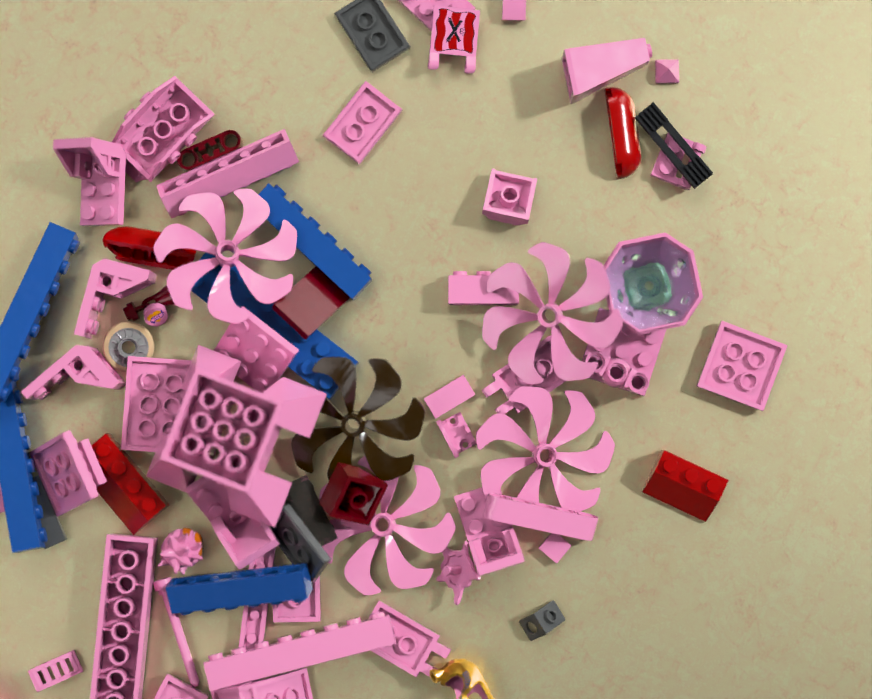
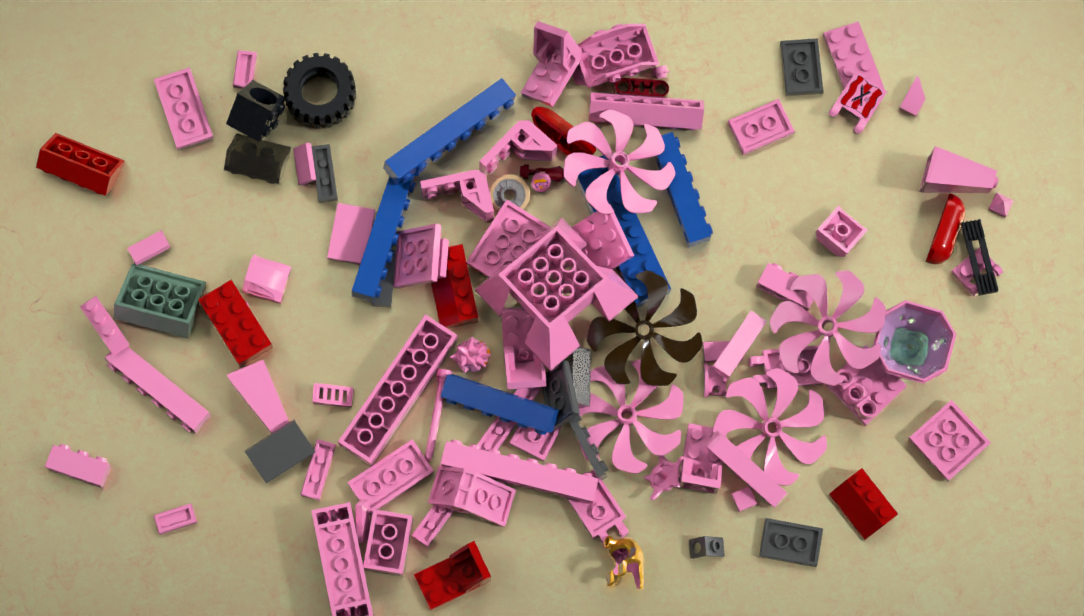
camera: 20 degrees right, 10 degrees down
tile [271,266,350,340] -> none
dark red slope [319,462,388,525] -> none
none -> dark grey plate [569,414,608,481]
none -> bright pink plate [651,65,669,79]
none -> bright pink tile [712,311,767,379]
none -> dark grey tile [759,518,823,567]

